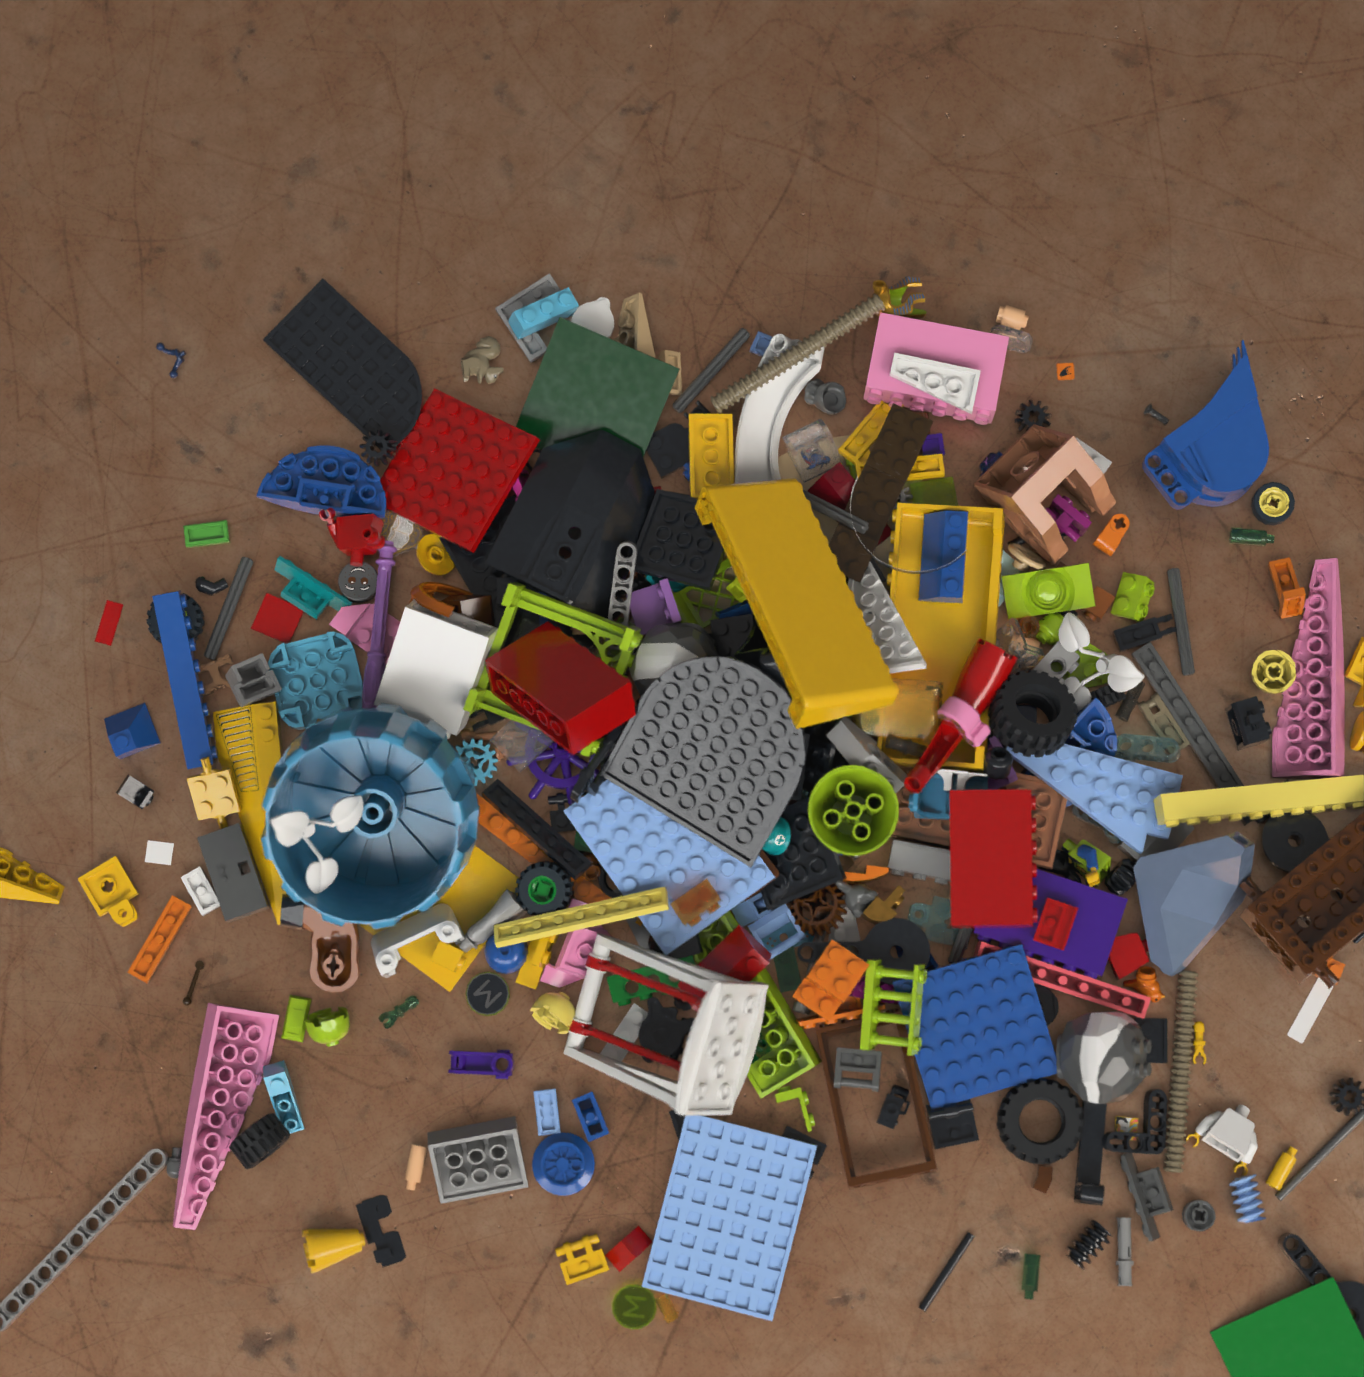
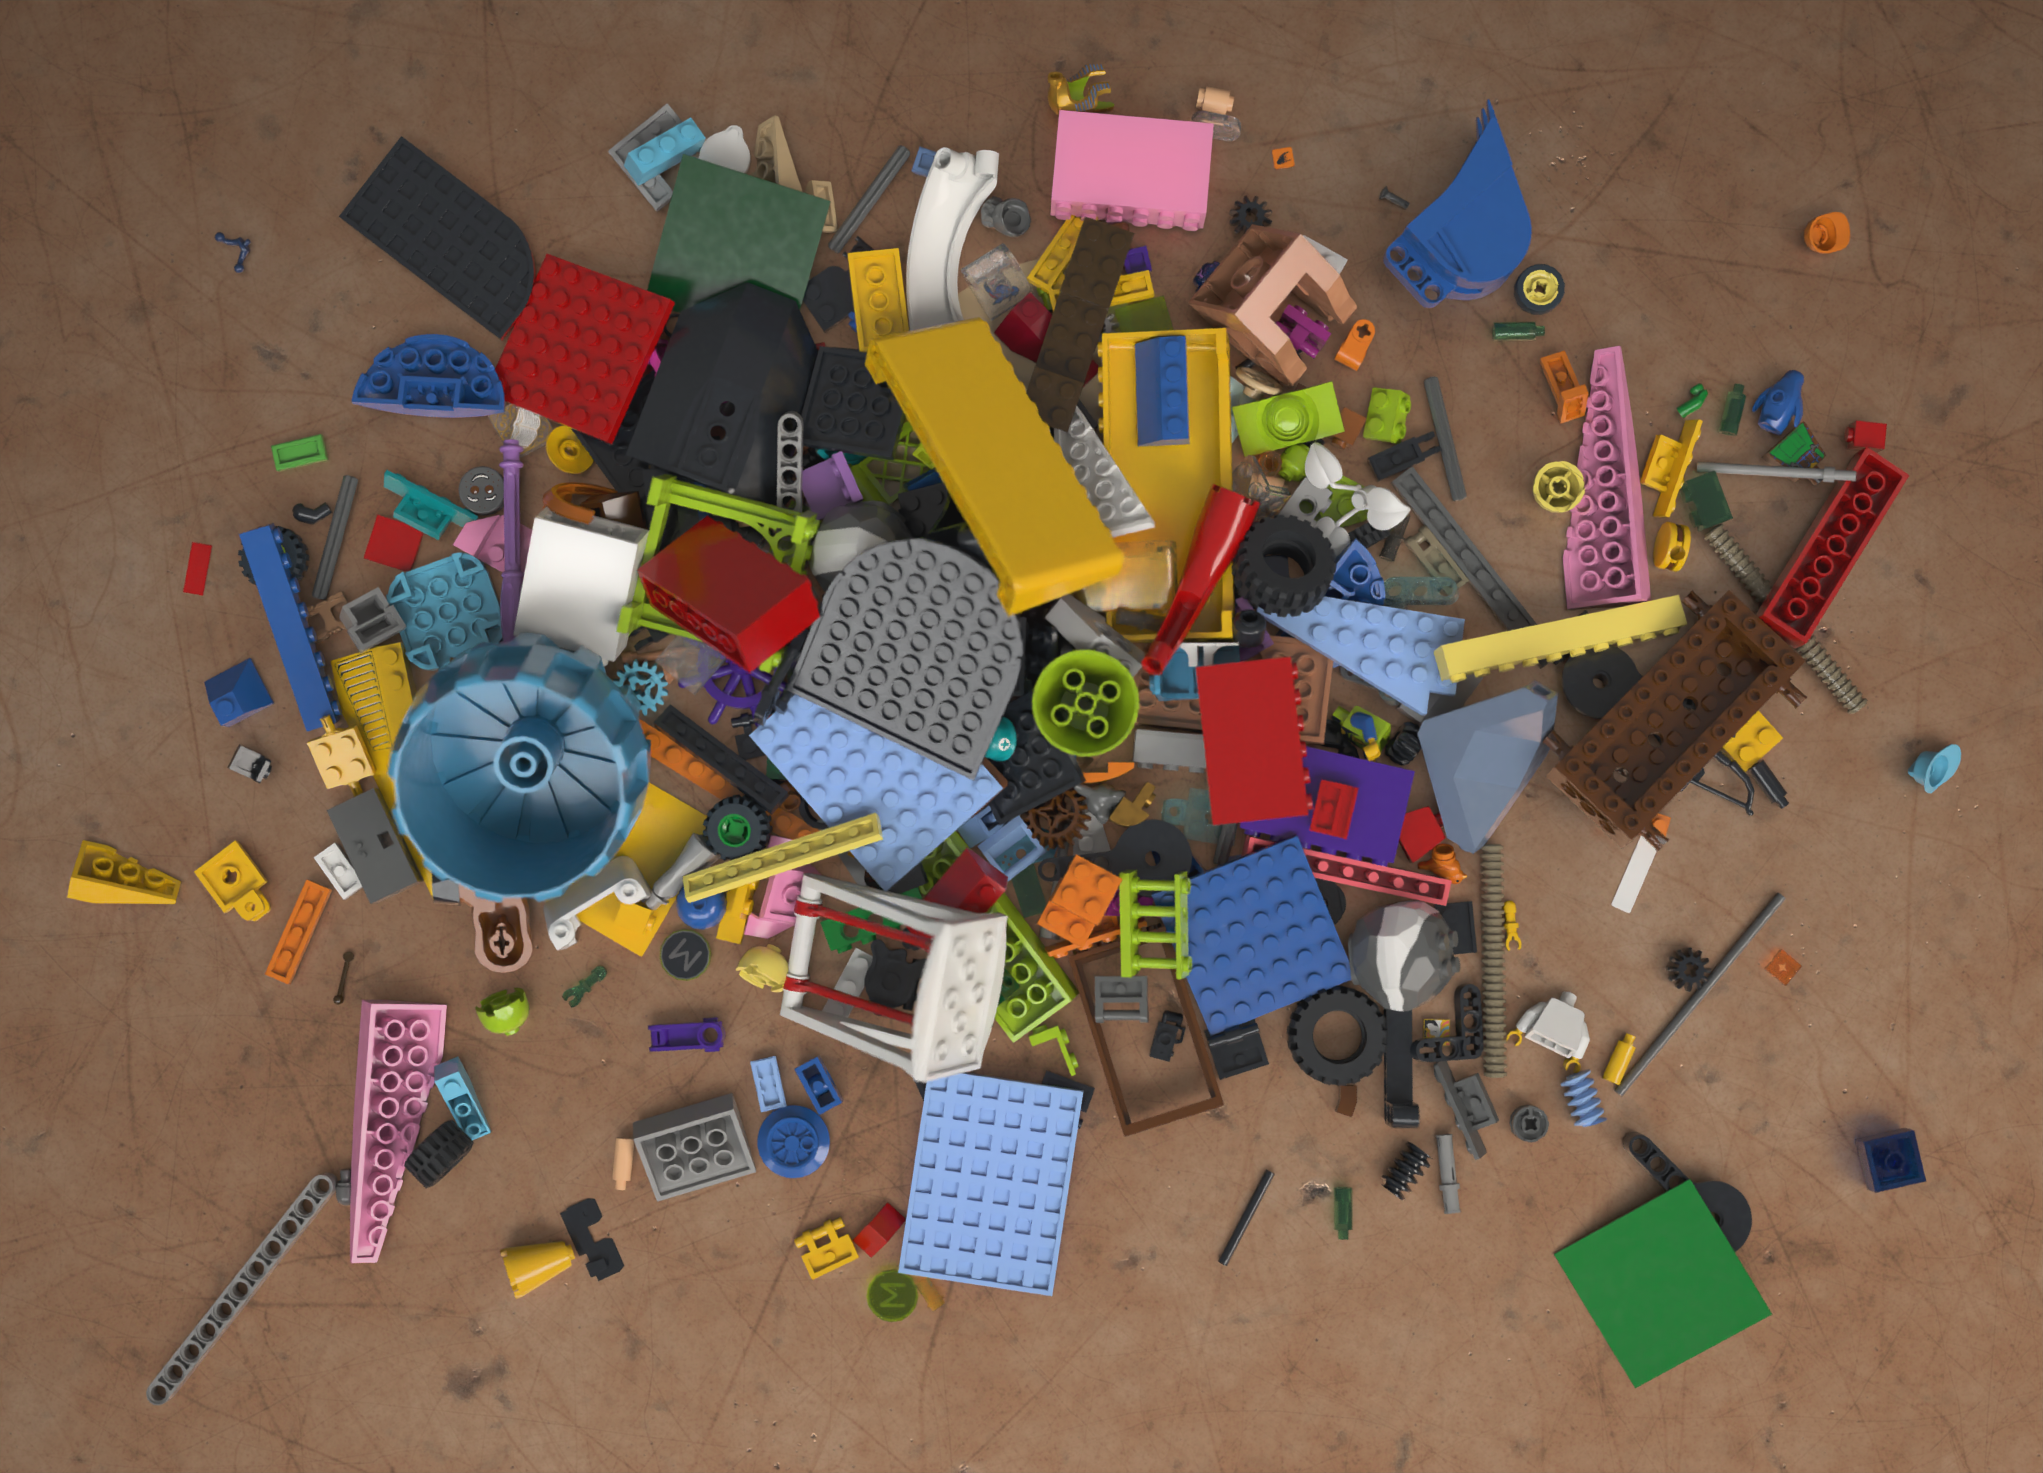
camera: 10 degrees left, 5 degrees up
white sticker [145,840,174,865] -> none
white plant [270,795,363,894] -> none
lime tile [281,995,312,1042] -> none
red torso [319,508,385,567] -> none
black gear [360,429,397,467] -> none
dark tan animal [461,336,504,384] -> none
clear orange bracket [670,879,722,927] -> none
dark tan piece [710,293,885,414] -> none
dark grey axle [803,489,869,534] -> none
black sticker [850,476,967,574] -> none
white wing [890,353,981,414] -> none
bright pink animal [937,696,990,747] -> none
black hinge [1225,696,1272,751] -> none

